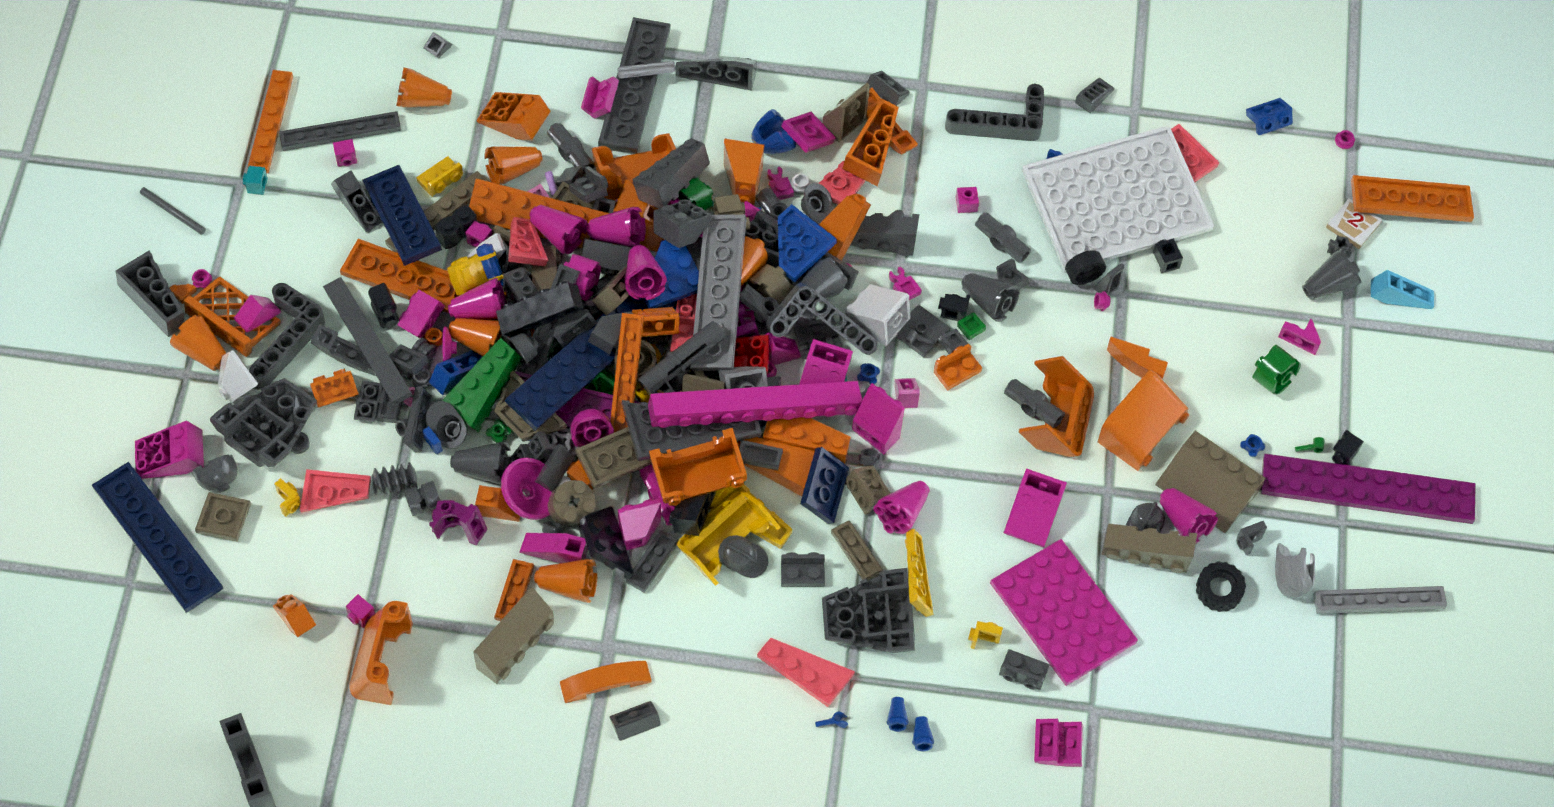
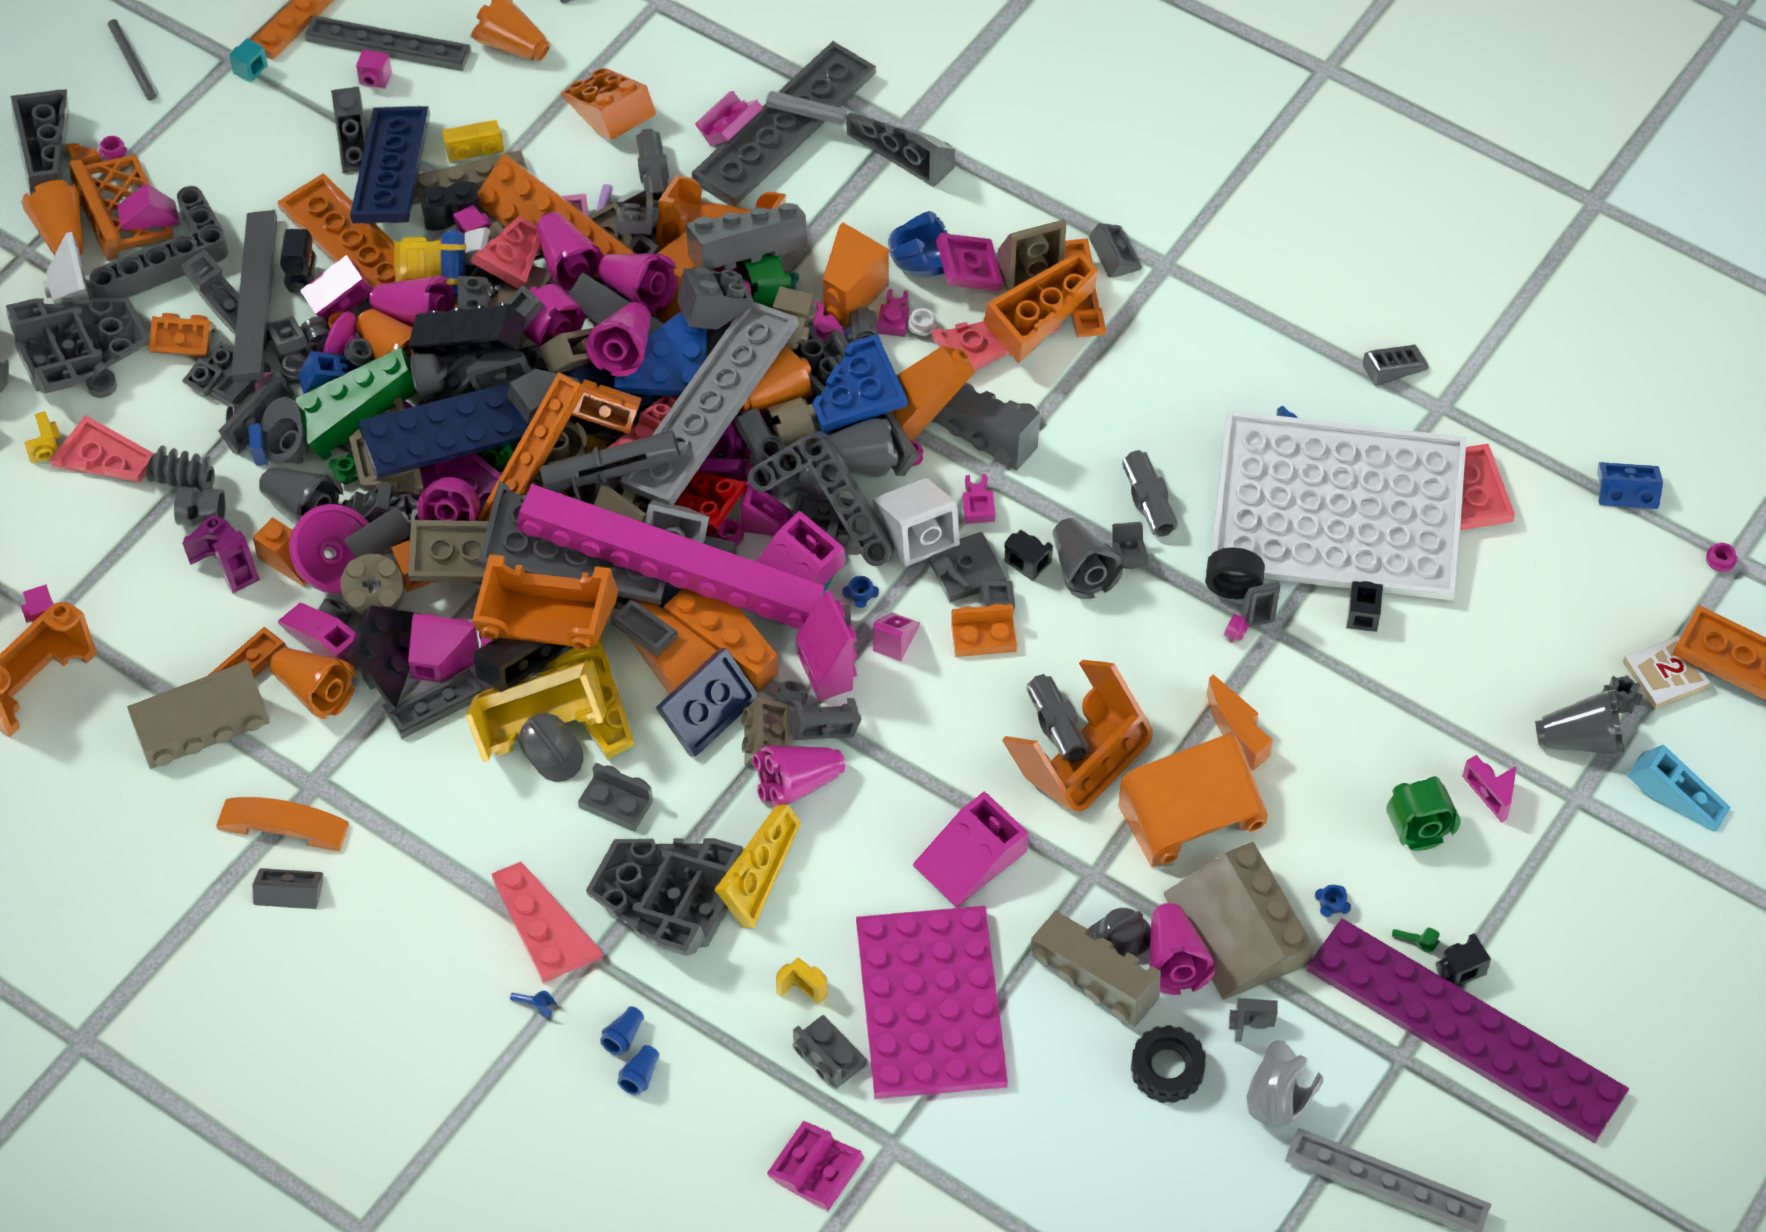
camera: 30 degrees right, 5 degrees down
orange cone [484,146,543,185] -> none
dark grey piece [801,183,833,225] -> none
dark tan tile [831,520,884,581] -> none
dark grey beam [945,83,1044,141] -> none
dark pink plate [955,187,979,213] -> none
green plate [957,312,986,340] -> none
none -> dark grey plate [344,338,373,367]
none -> dark grey hinge [787,698,862,740]

